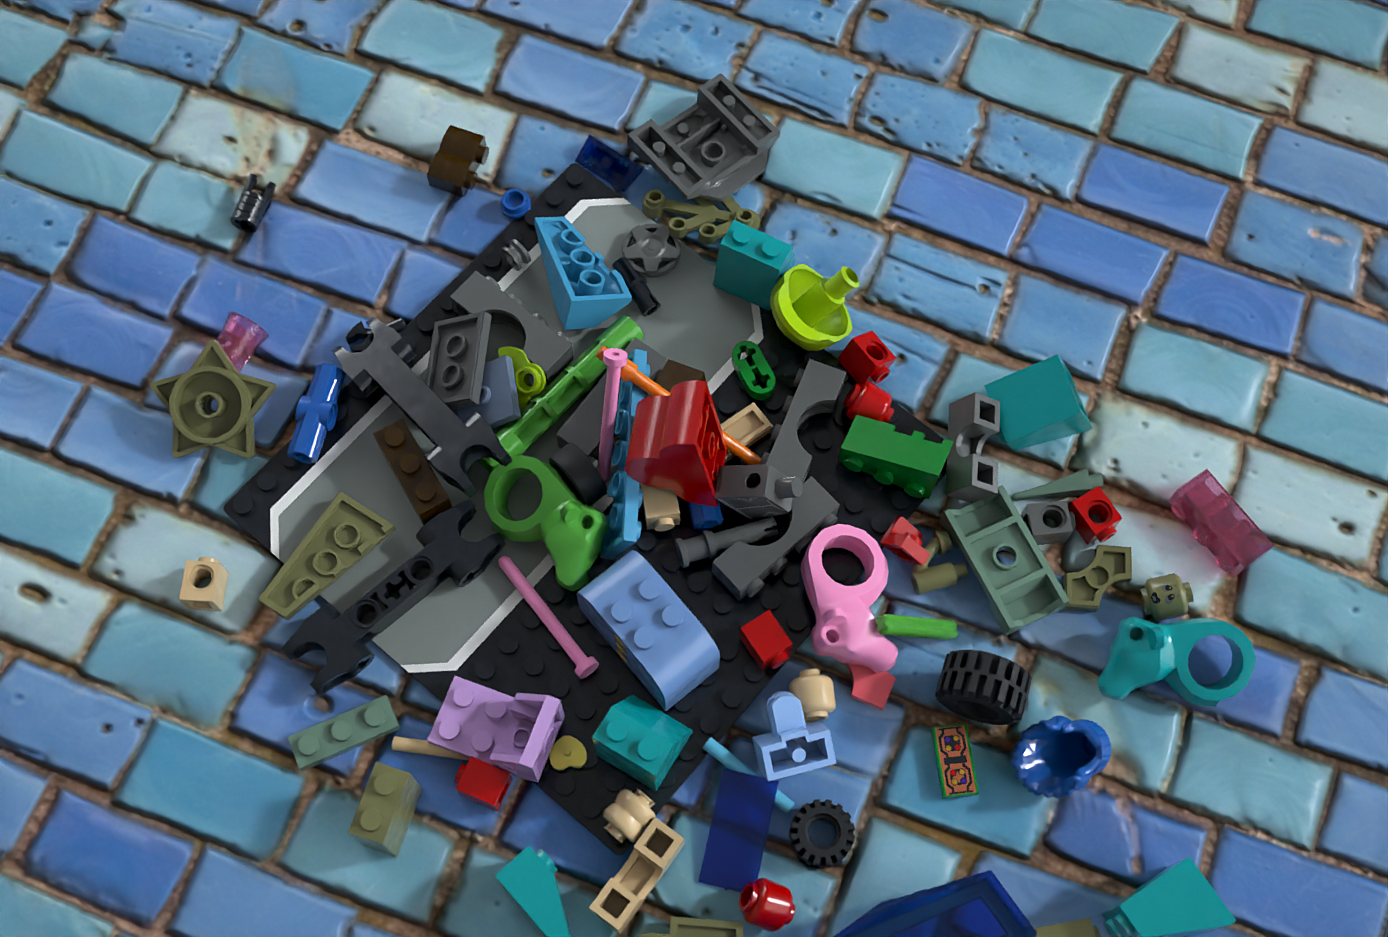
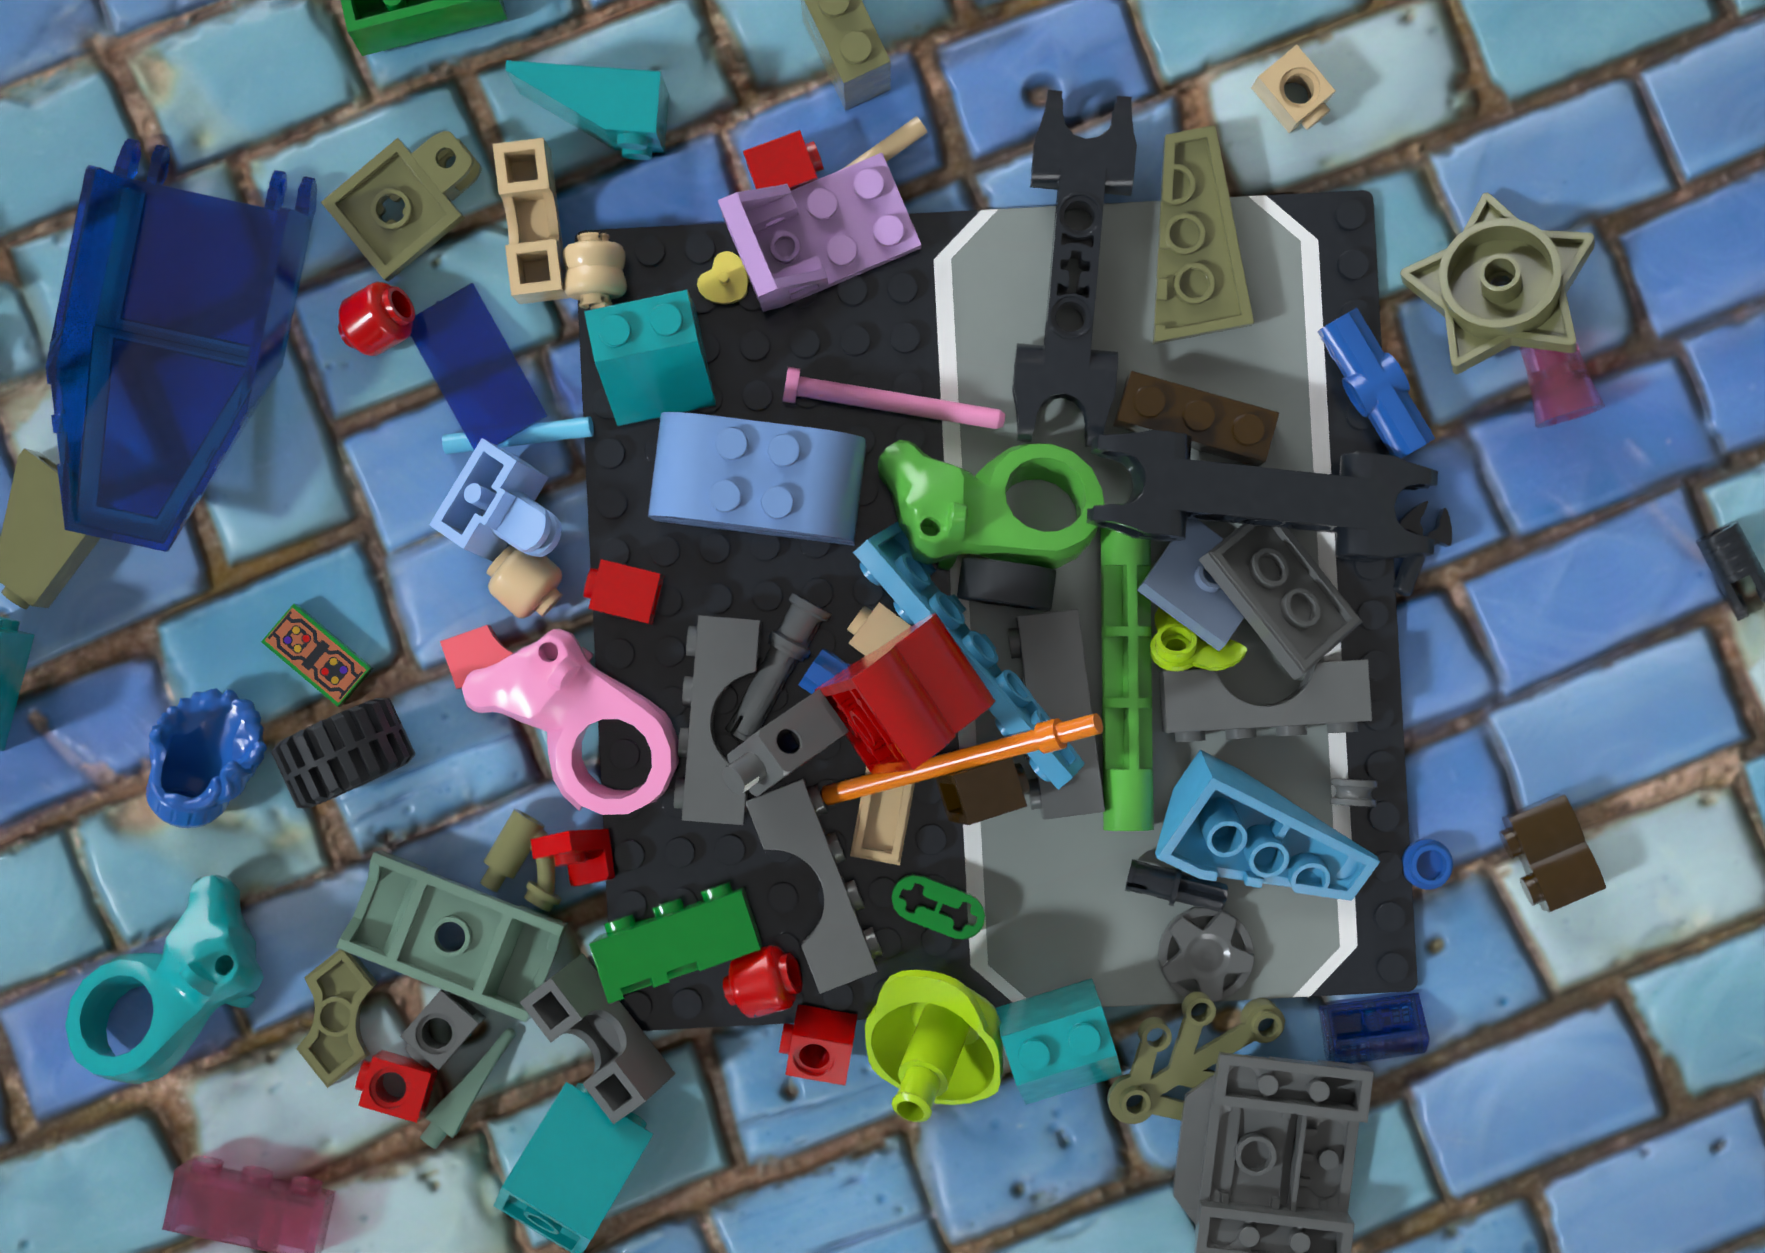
camera: 140 degrees right, 20 degrees up
sand green plate [288,695,401,771] -> none
bright pink bar [597,348,628,482] -> none
black tyre [789,799,855,868] -> none
bright green axle [875,614,958,640] -> none
olive head [1140,573,1194,621] -> none

